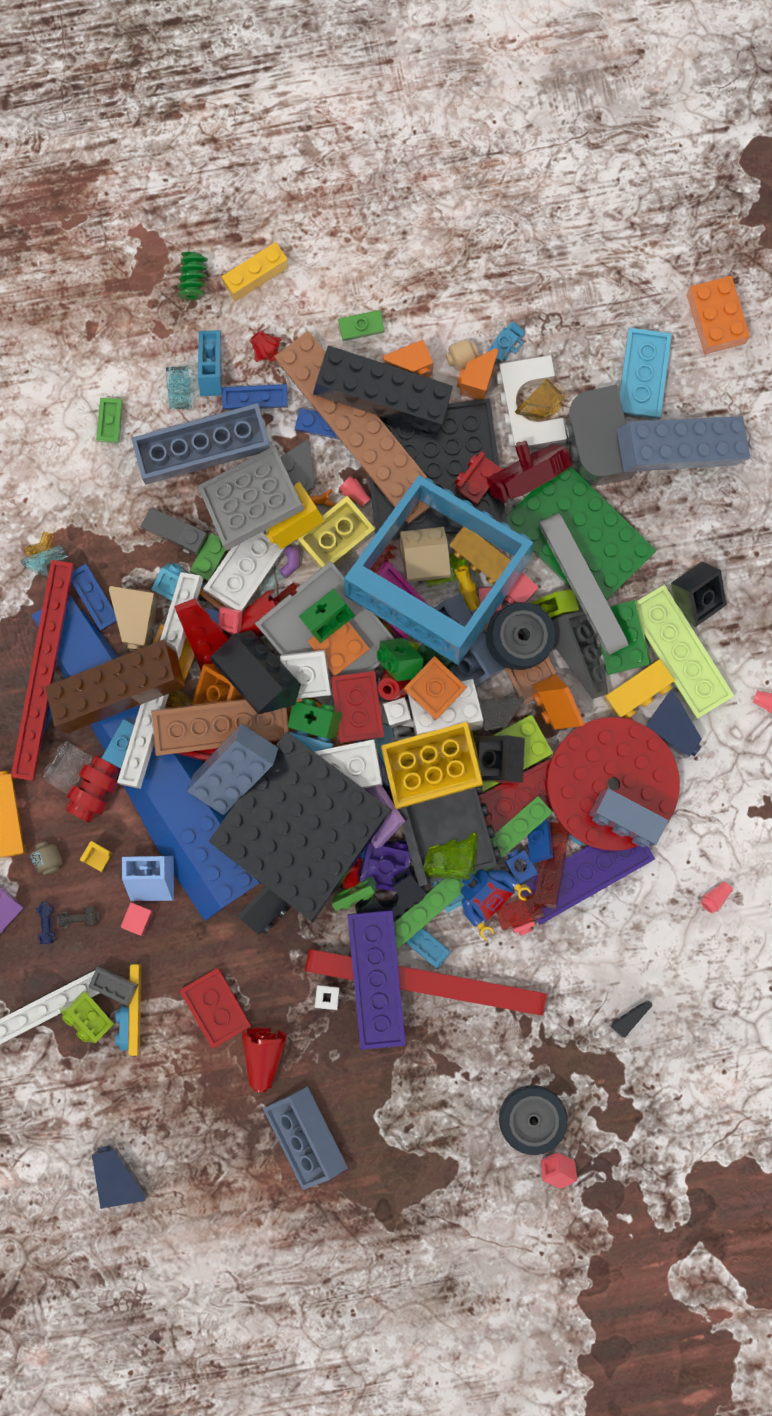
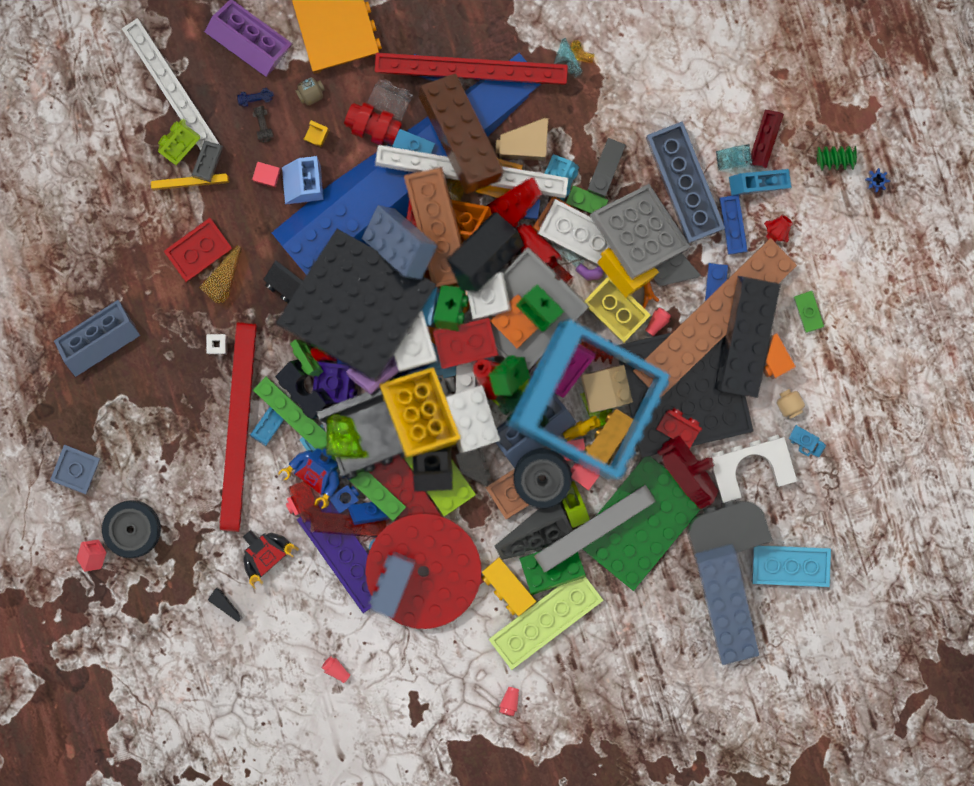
camera: 85 degrees right, 5 degrees up
blue plate [72,564,117,631] -> none
dark blue slope [92,1145,148,1209] -> none
bright green plate [96,398,123,443] -> none
dark azure plate [115,1005,129,1051] -> none
coral tile [218,607,243,634] -> none
yellow brick [221,242,289,302] -> none
red cone [242,1027,287,1093] -> none
dark purple plate [348,910,406,1050] -> none
white brick [383,697,412,728] -> none
orange plate [403,656,467,720] -> none
orange slope [457,348,498,400] -> none
clear yellow slope [515,379,565,419] -> none
orange slope [532,674,585,729] -> none
dark blue slope [645,690,702,759] -> none
black slope [671,562,727,627] -> none
orange brick [686,275,750,355] -> none
none -> sand blue plate [50,445,101,494]
none -> clear yellow slope [199,245,242,304]
none -> torso [243,530,299,589]
none -> dark red plate [748,109,784,169]
none -> blue gear [865,168,890,193]

